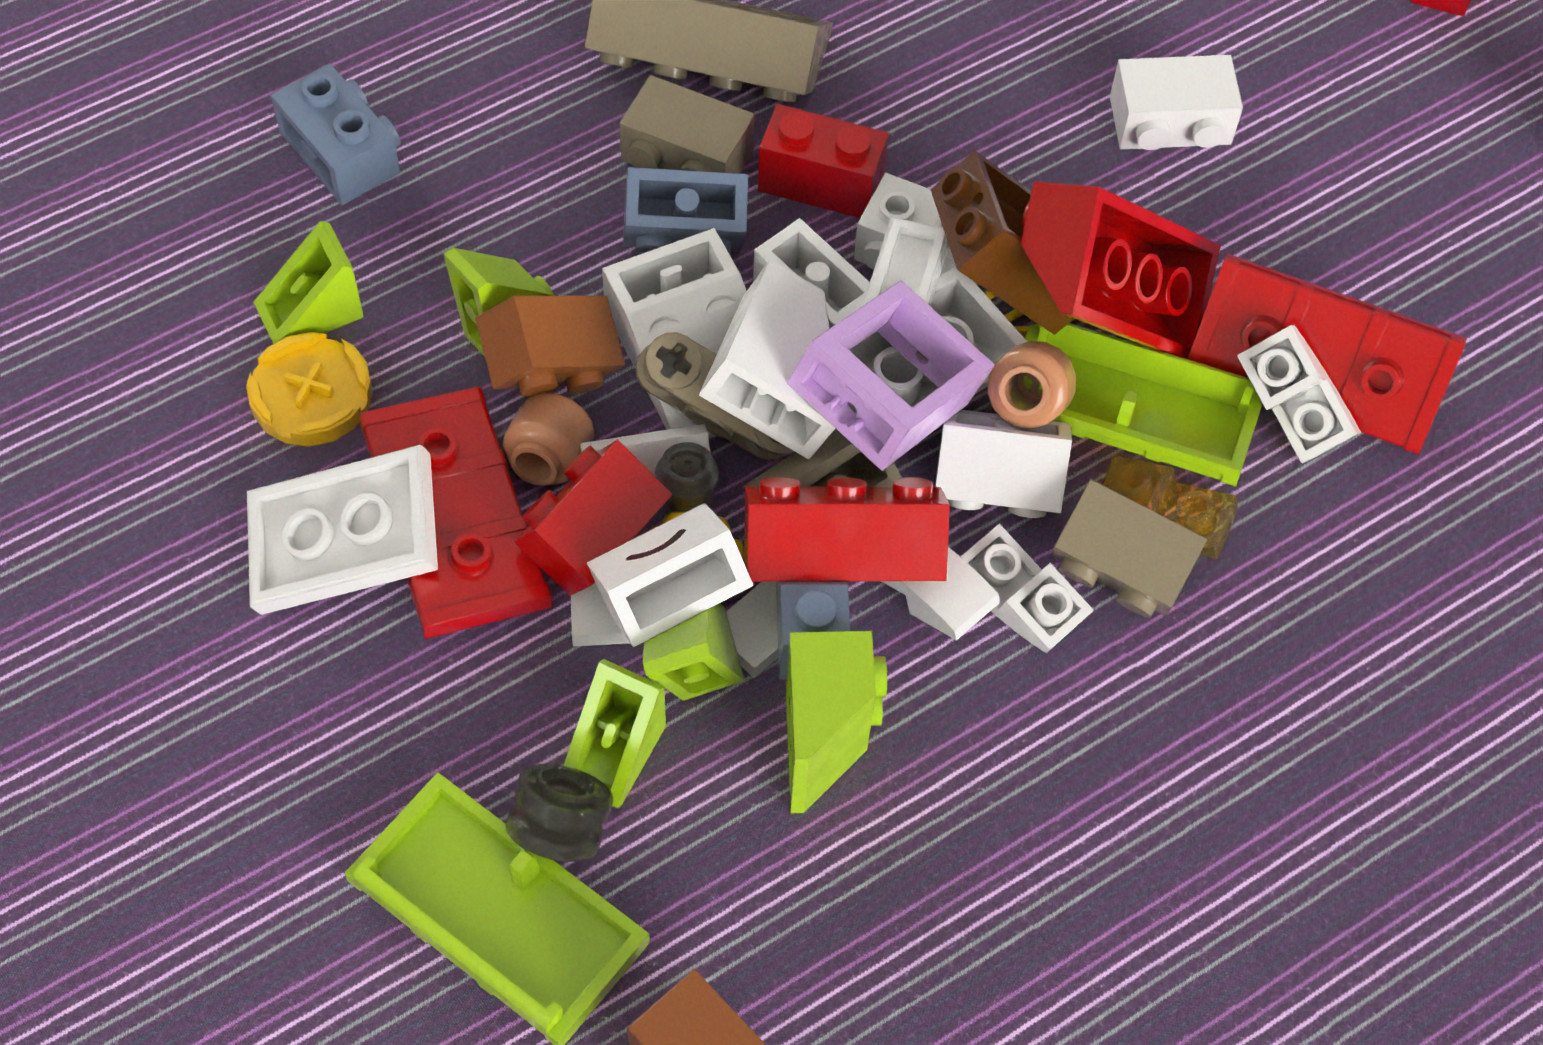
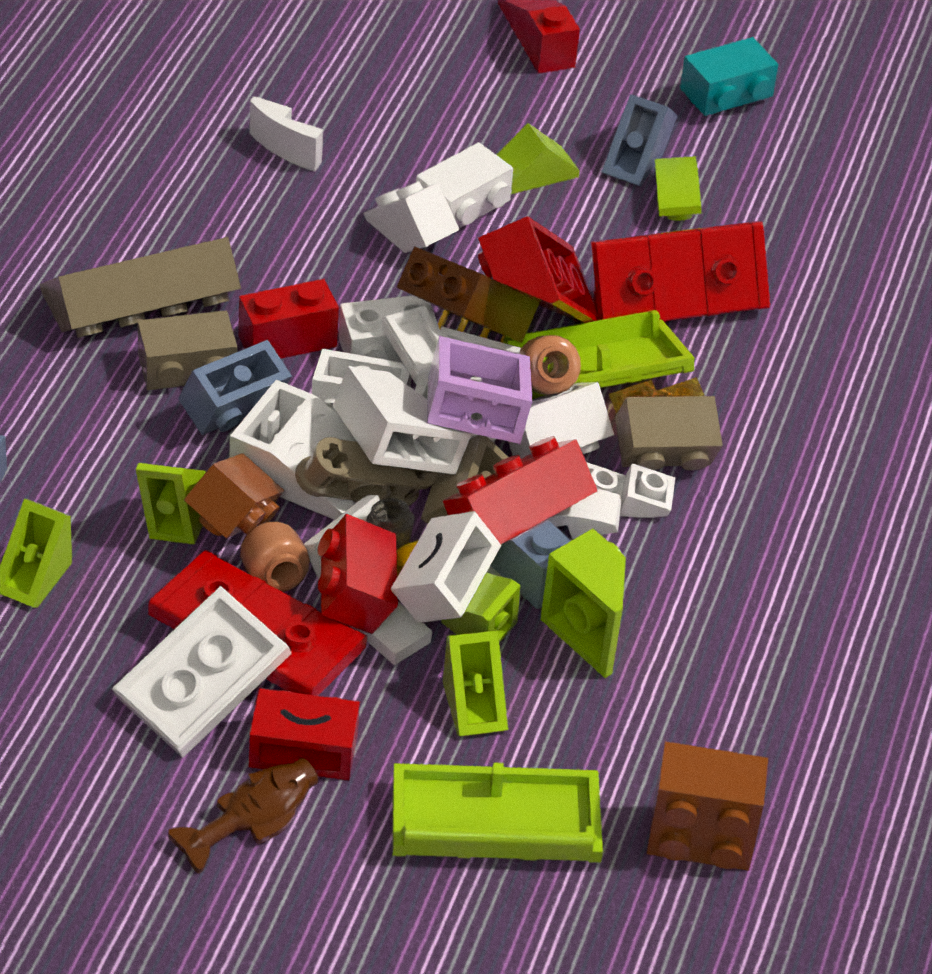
camera: 40 degrees left, 15 degrees down
yellow tile [246,332,373,447] -> none
clear smoke wheel [506,764,614,862] -> none
white slope [1237,325,1361,463] -> none
none -> reddish brown animal [168,758,318,874]
none -> red brick [248,688,360,781]
none -> white slope [364,181,459,253]
none -> lime slope [497,123,580,194]
none -> sand blue slope [601,94,678,187]
none -> lime slope [655,156,702,221]

